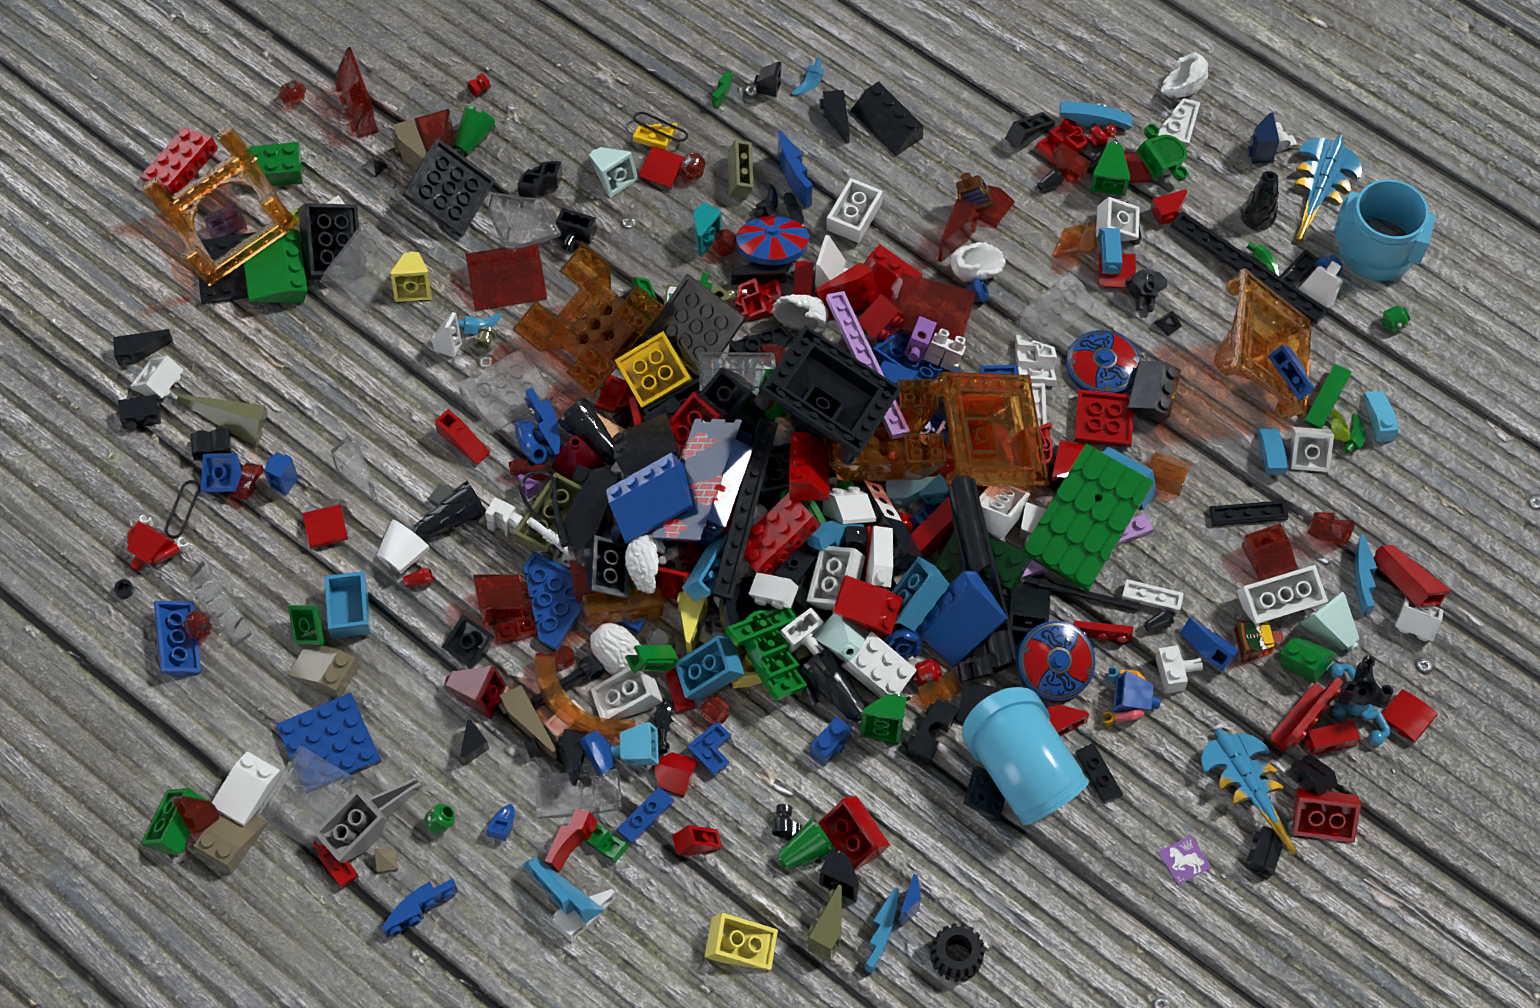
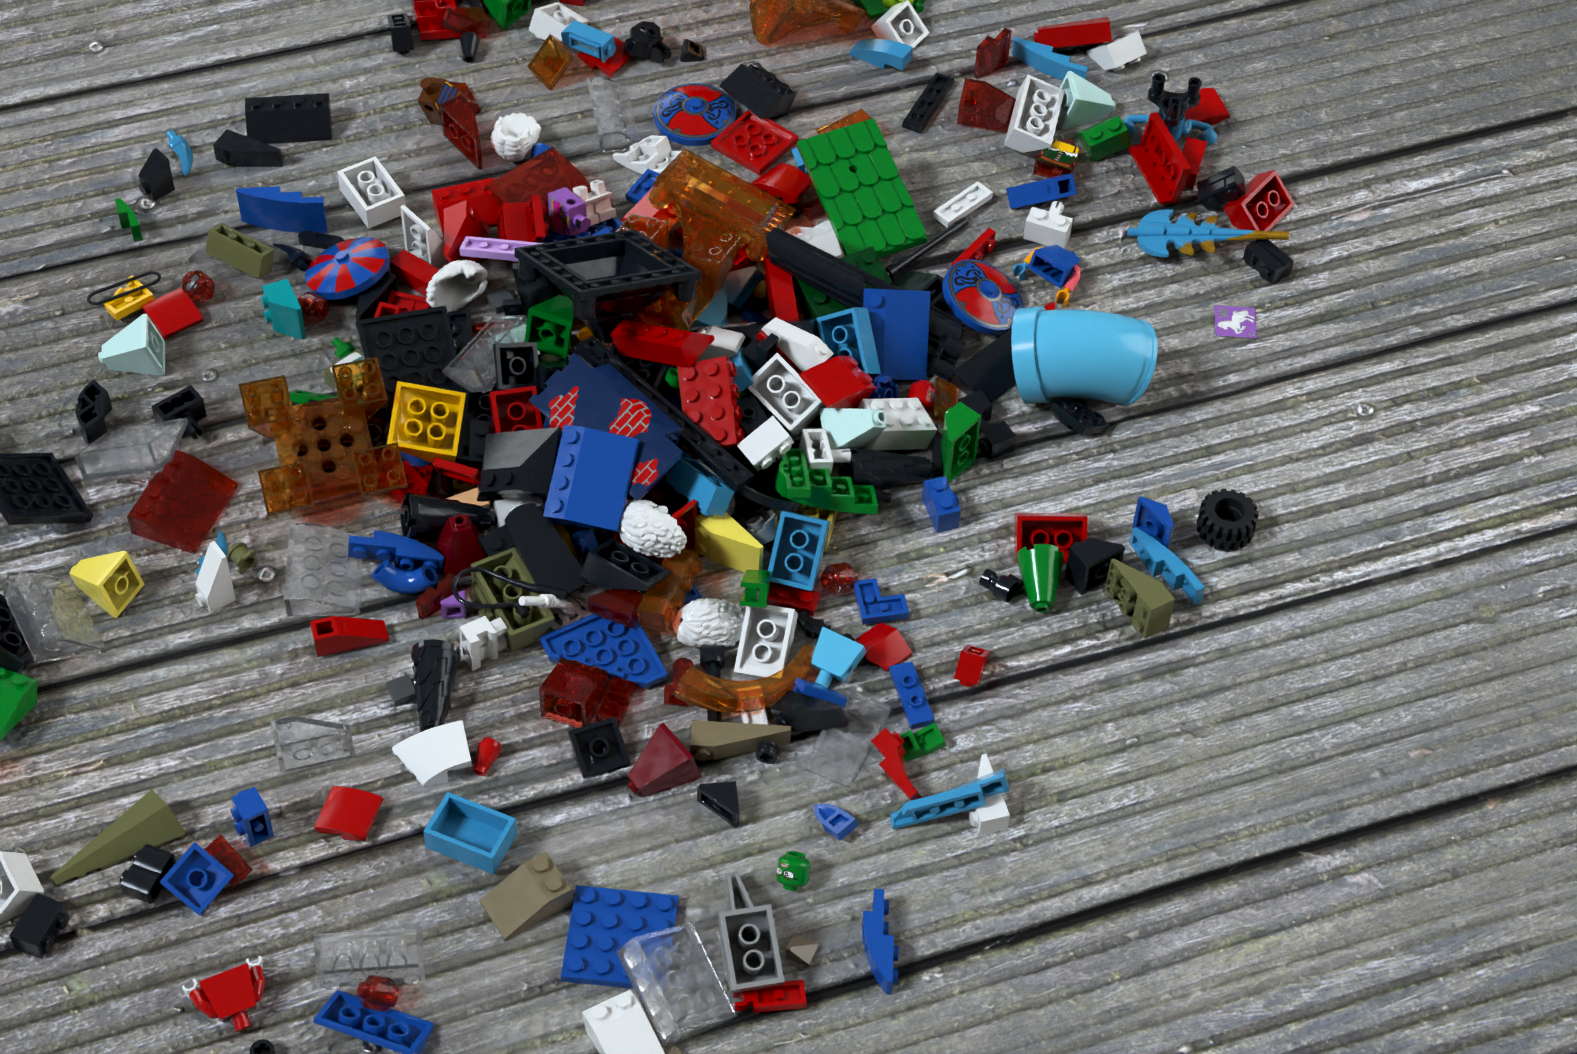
camera: 60 degrees left, 10 degrees down
black piece [165,480,200,538] -> none
green slope [287,605,325,645] -> none
dark grey head [645,628,676,649] -> none
light yellow slope [704,913,778,971] -> none
black cone [1143,609,1174,633] -> none

